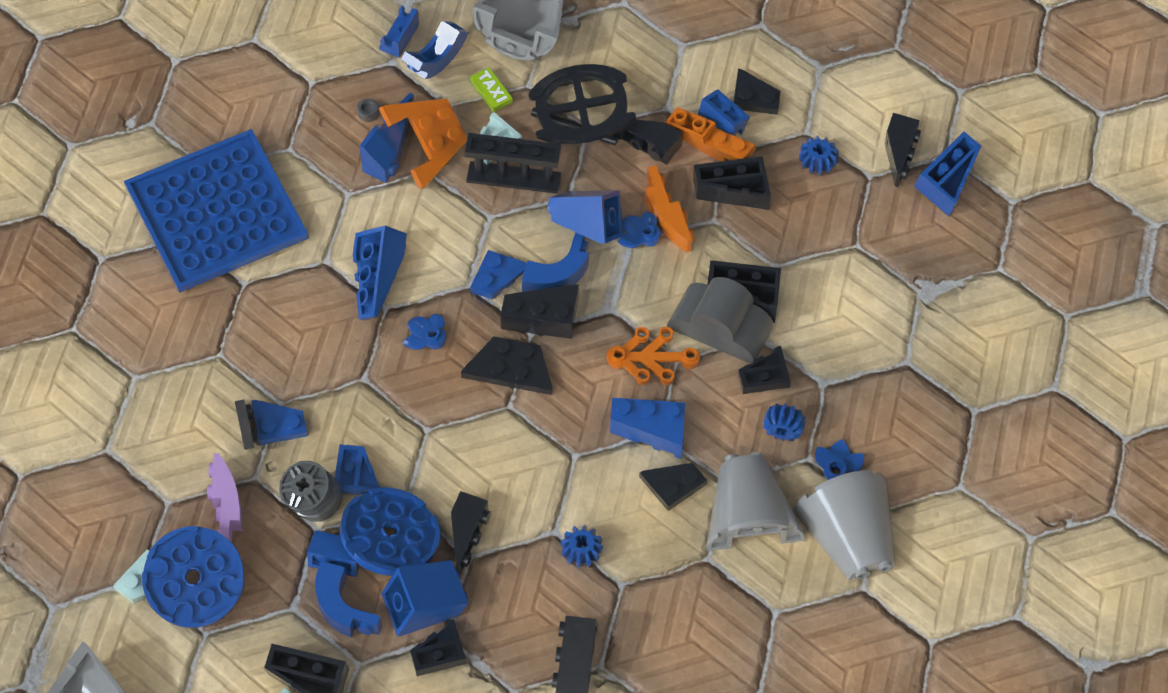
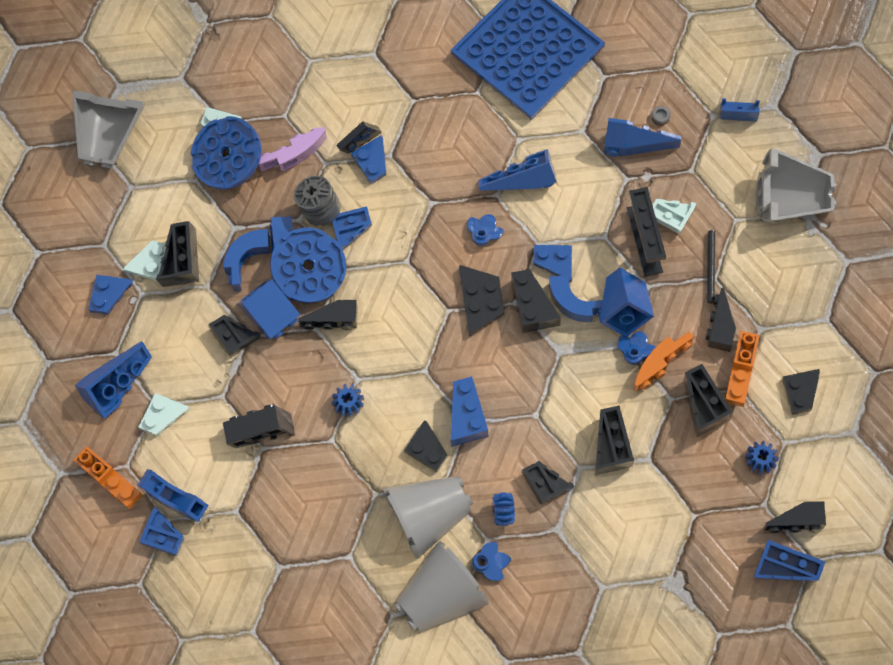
camera: 75 degrees right, 10 degrees up
orange wing [379,99,467,189] -> none
blue arch [401,21,469,79] -> none
lime tile [470,67,513,112] -> none
black window [528,64,636,144] -> none
orange plant [606,327,700,385] -> none
dark grey brick [667,277,773,364] -> none
blue hinge [698,89,750,136] -> none

